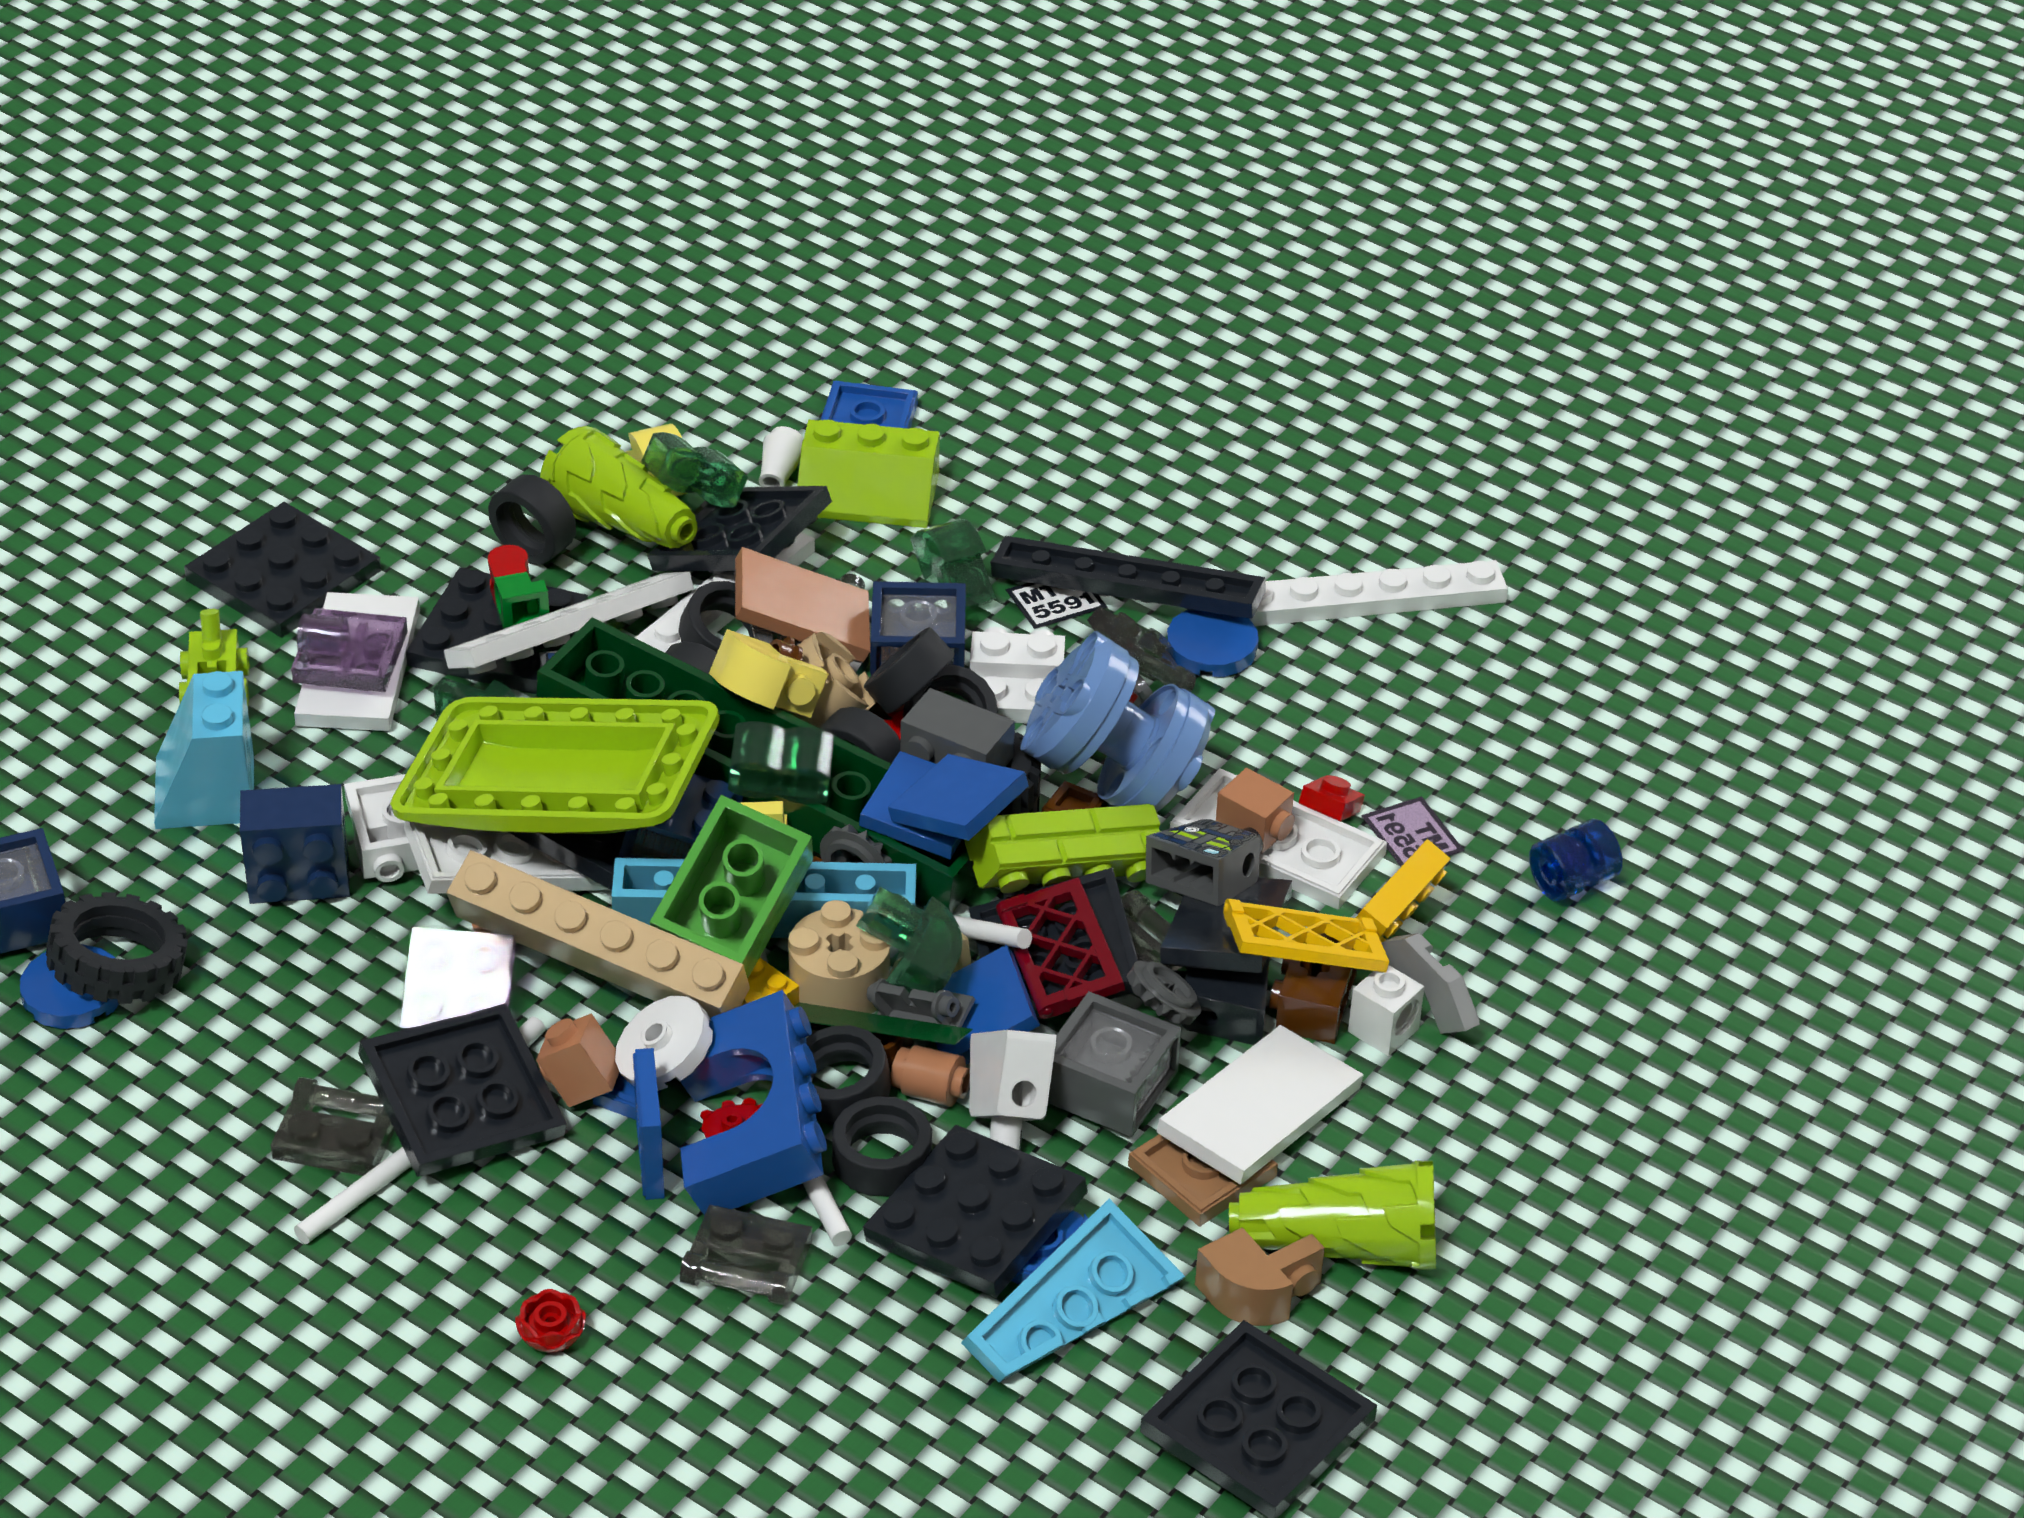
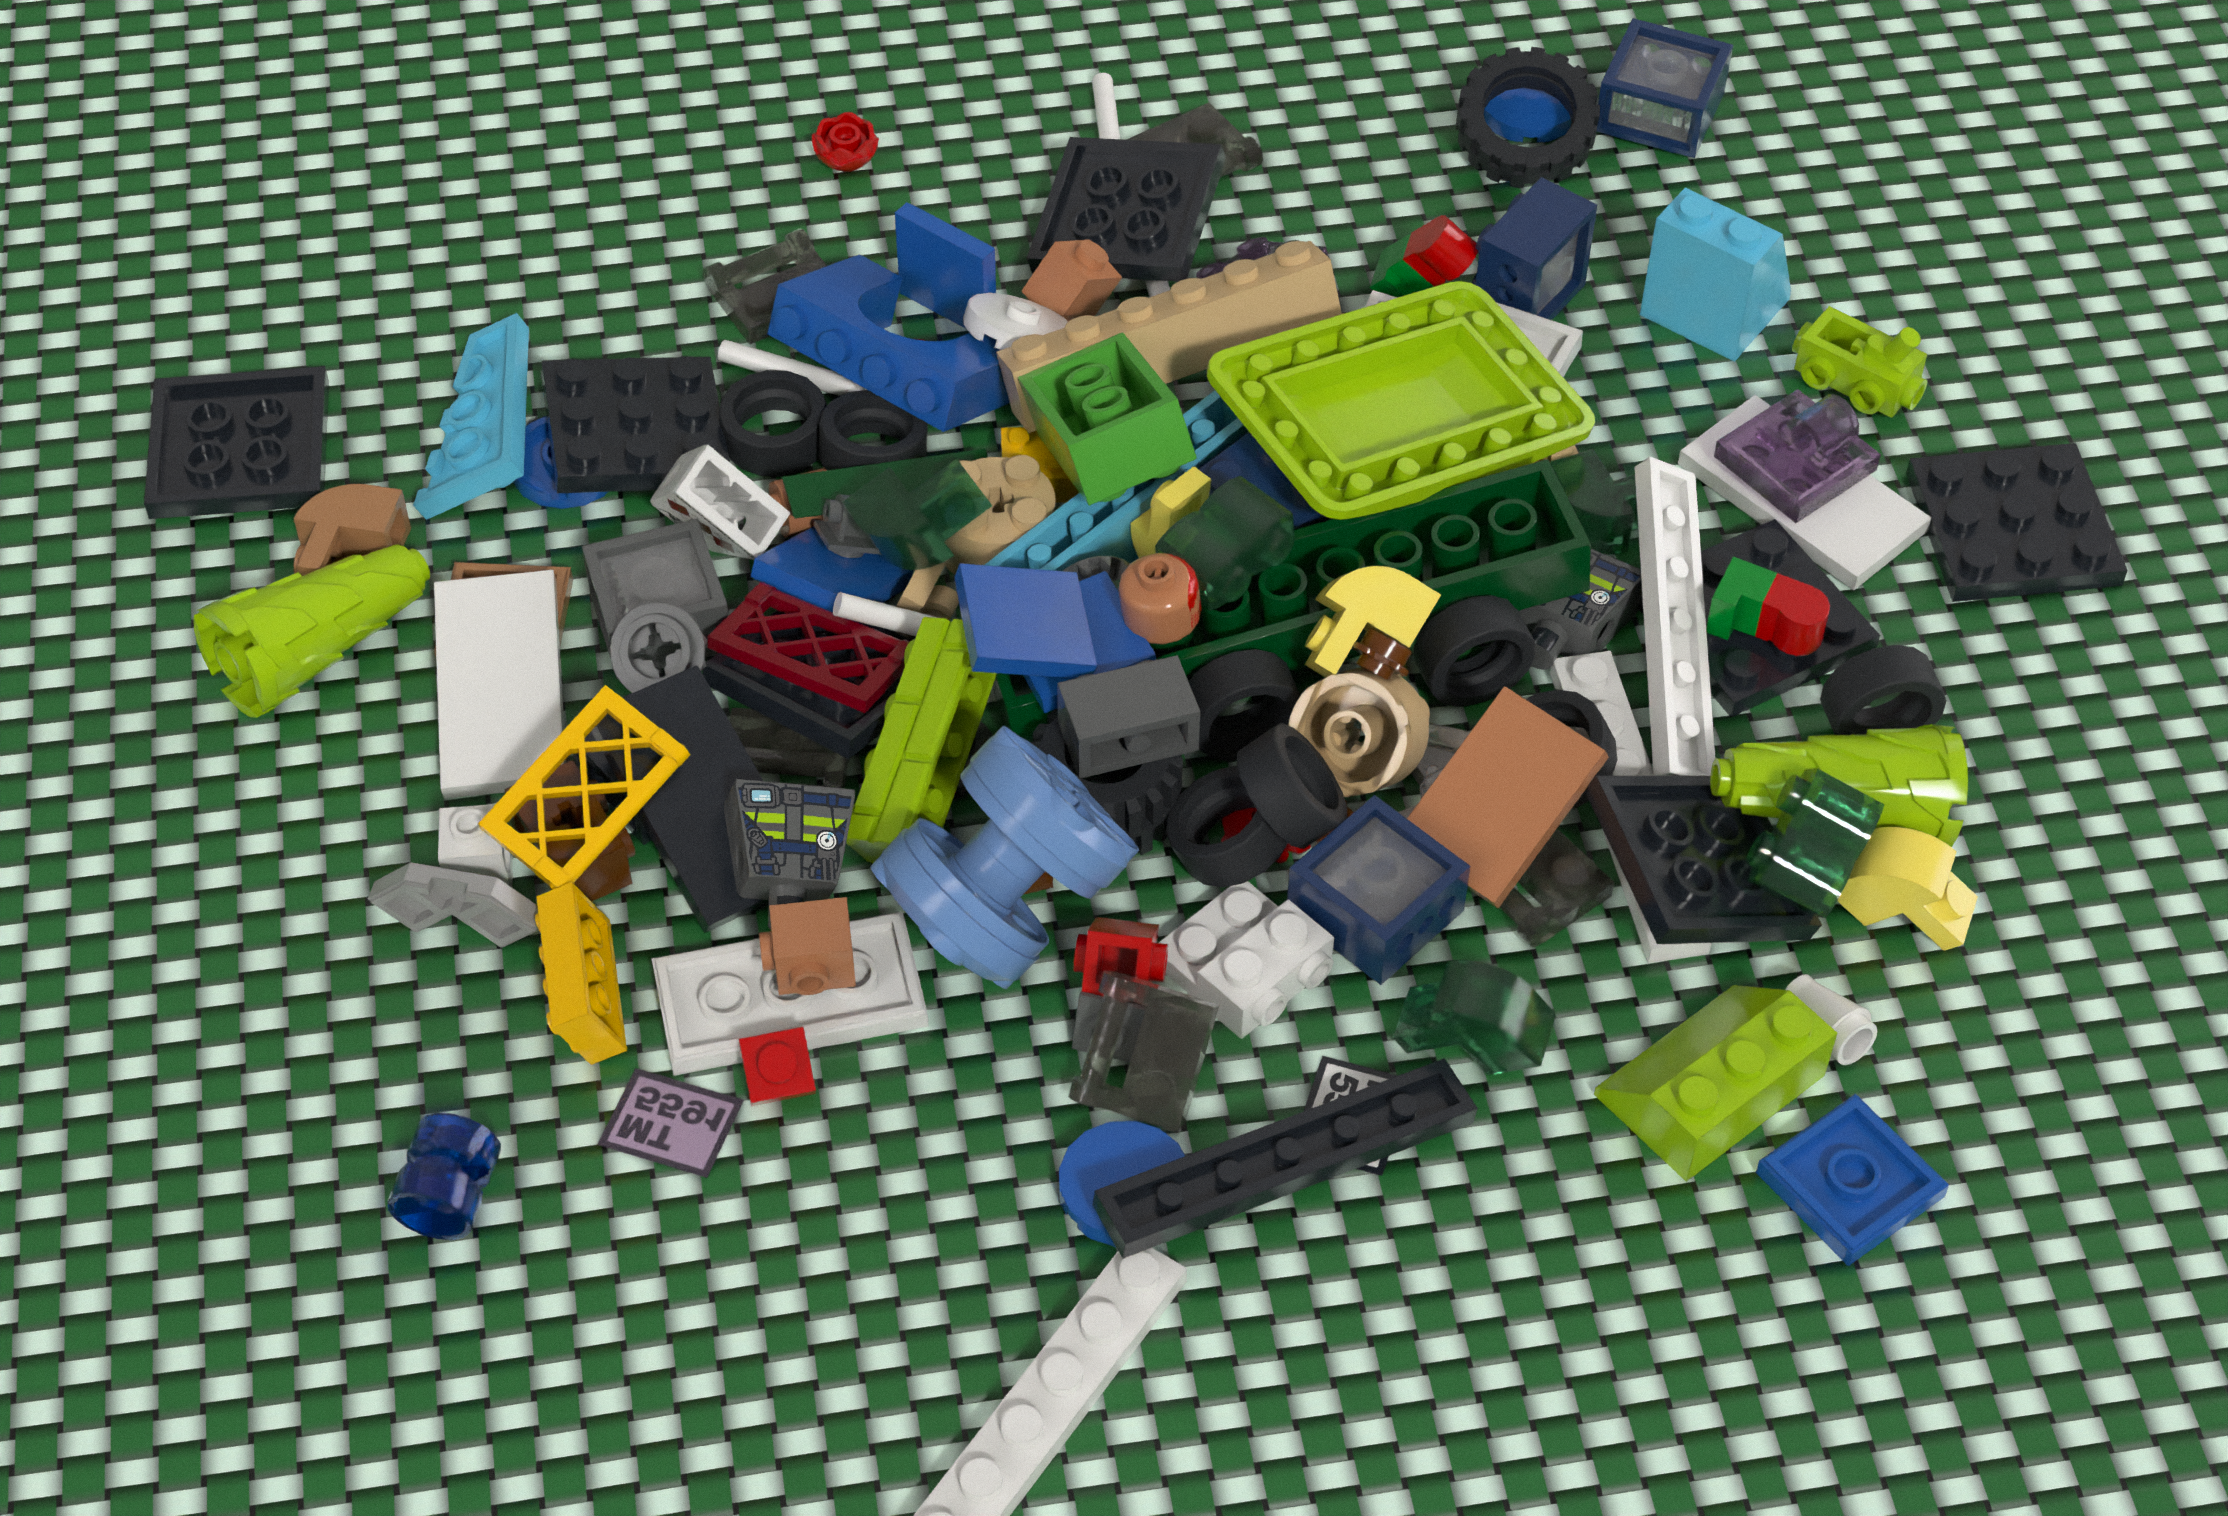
camera: 135 degrees right, 10 degrees up
none -> nougat head [1118,553,1201,644]
none -> red leg [1369,215,1478,298]

